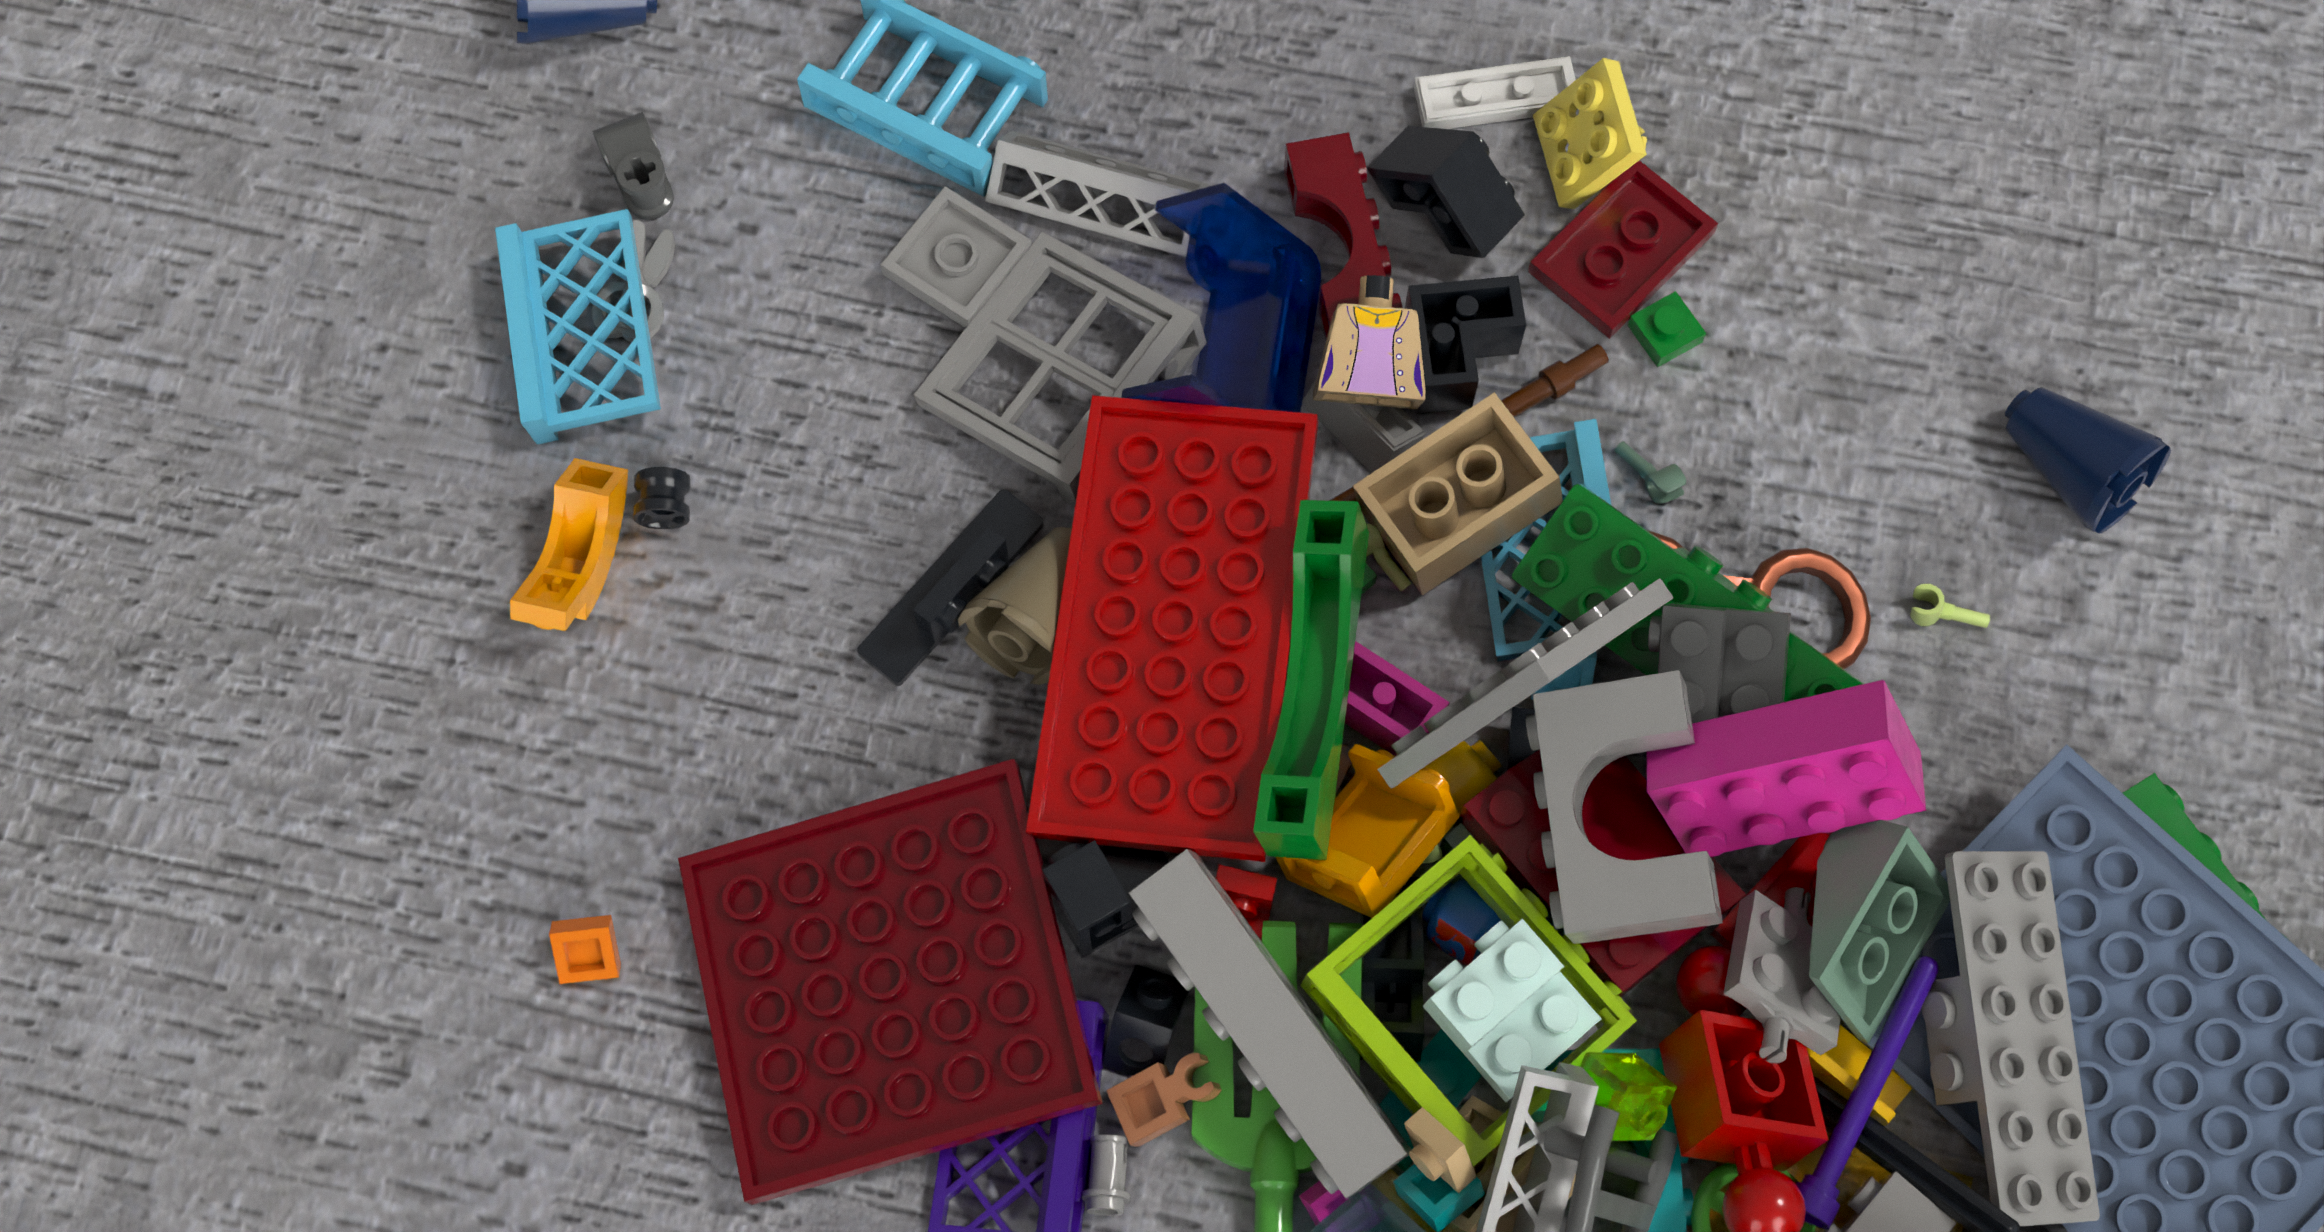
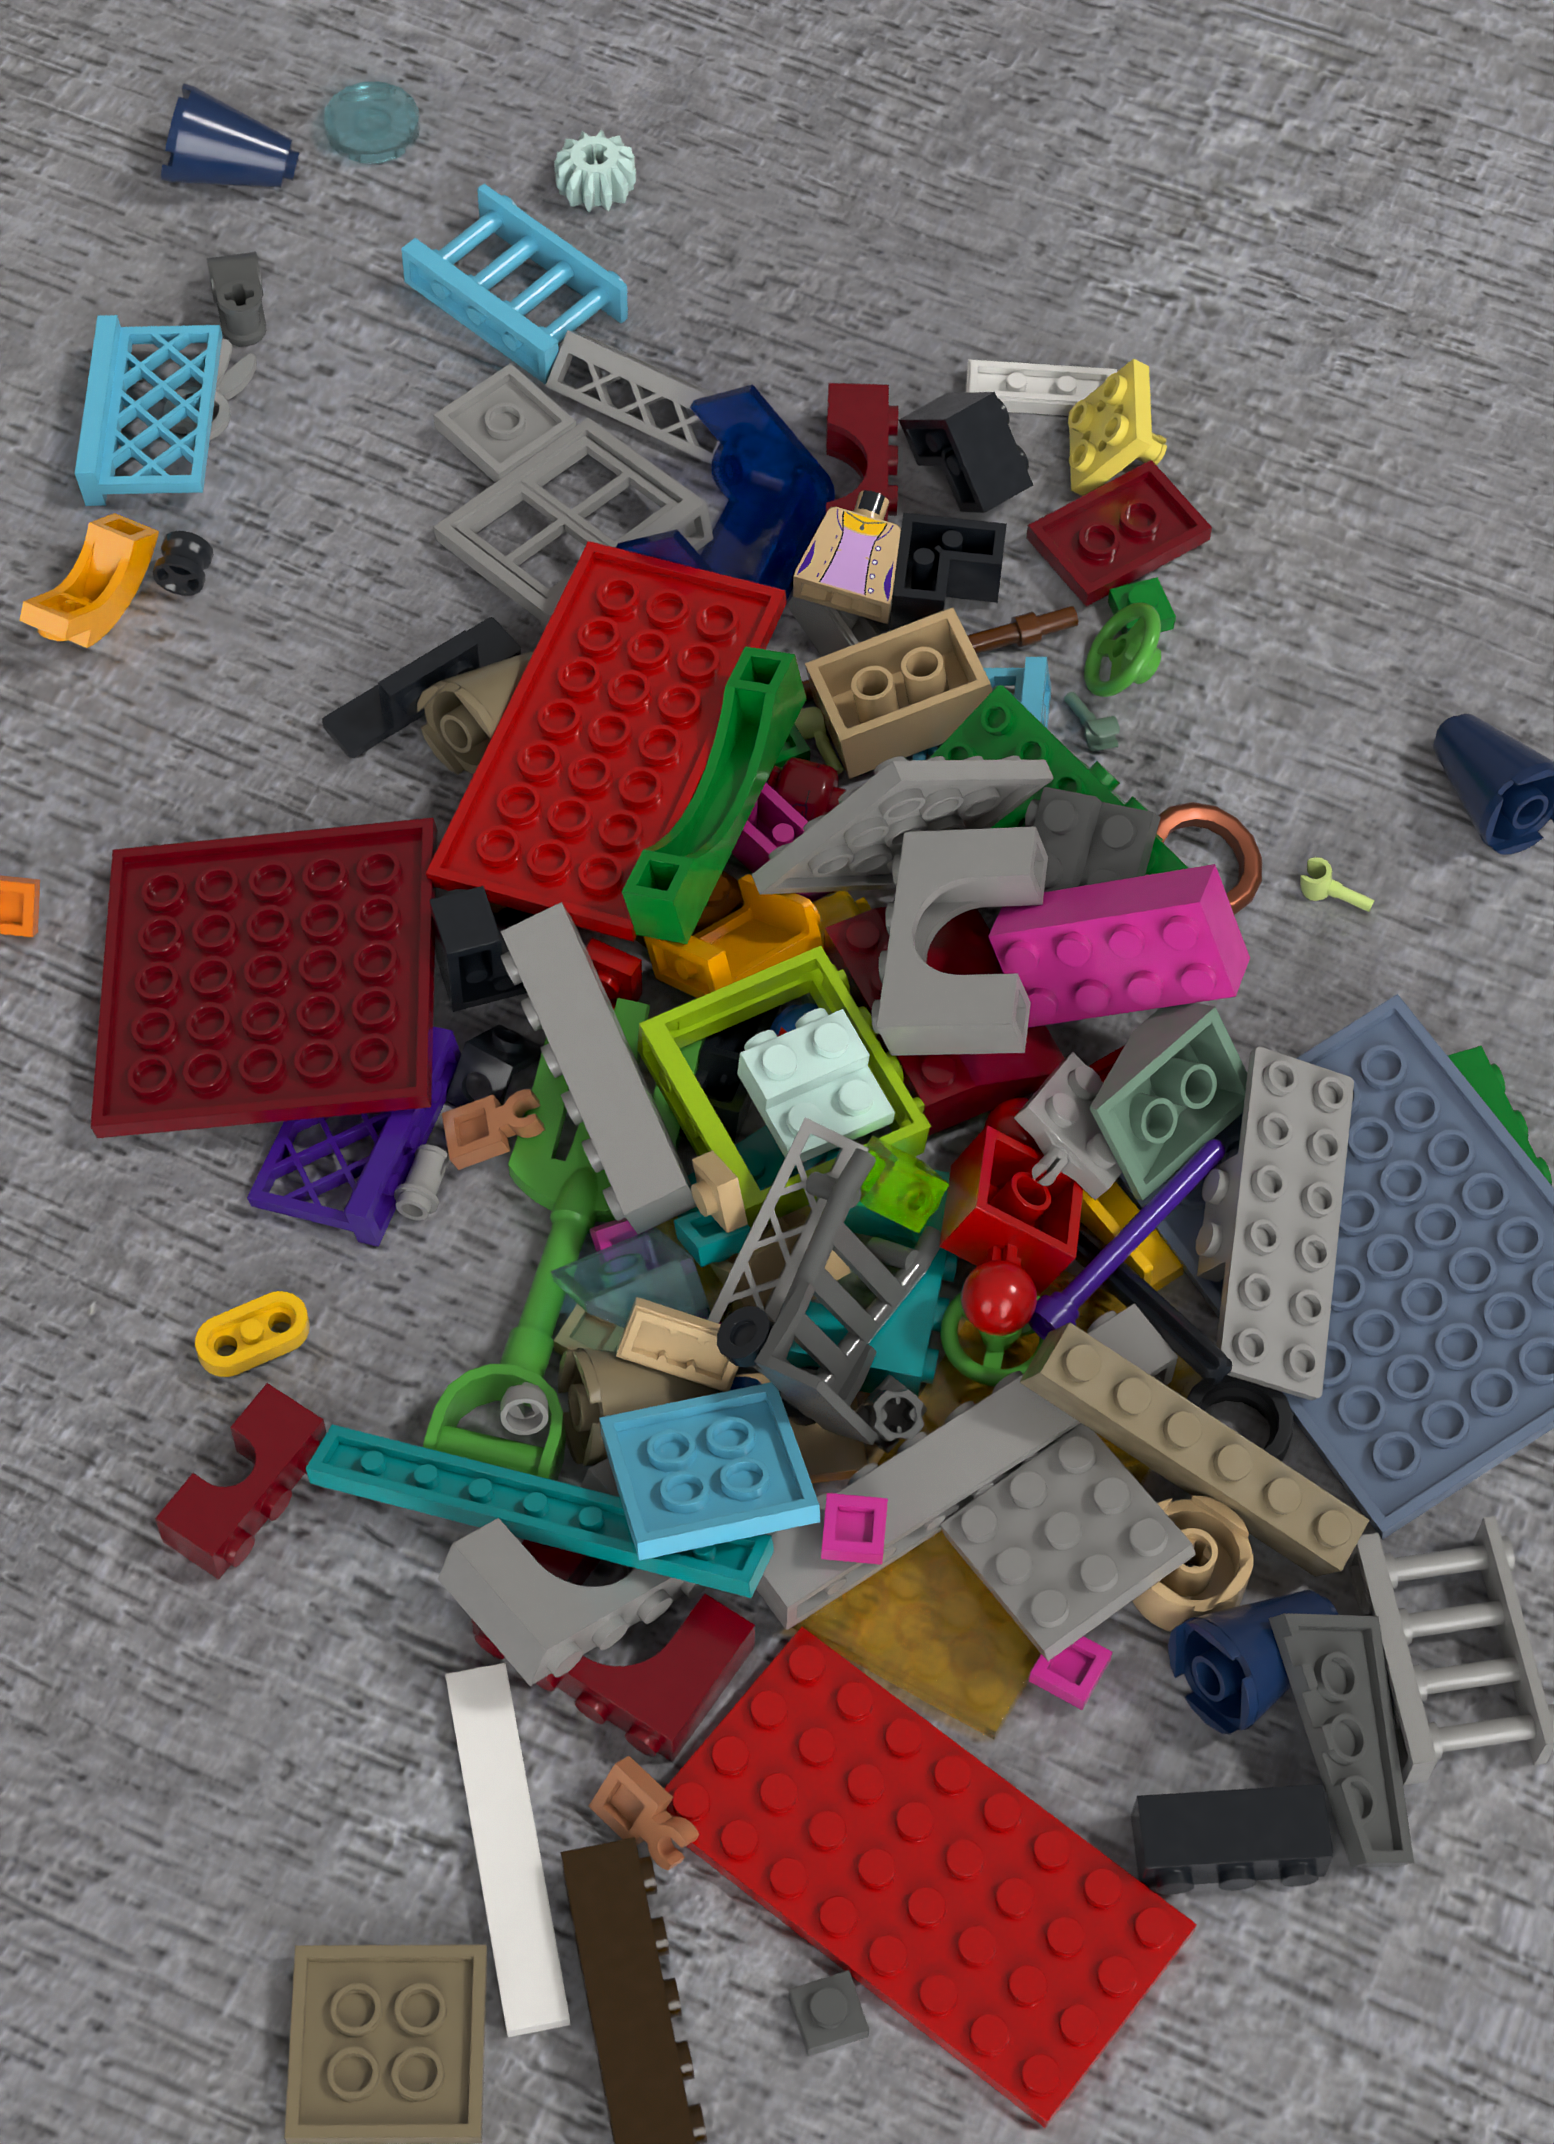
camera: 10 degrees right, 10 degrees down
none -> dark red head [768,757,847,822]
none -> bright green piece [1084,603,1161,697]

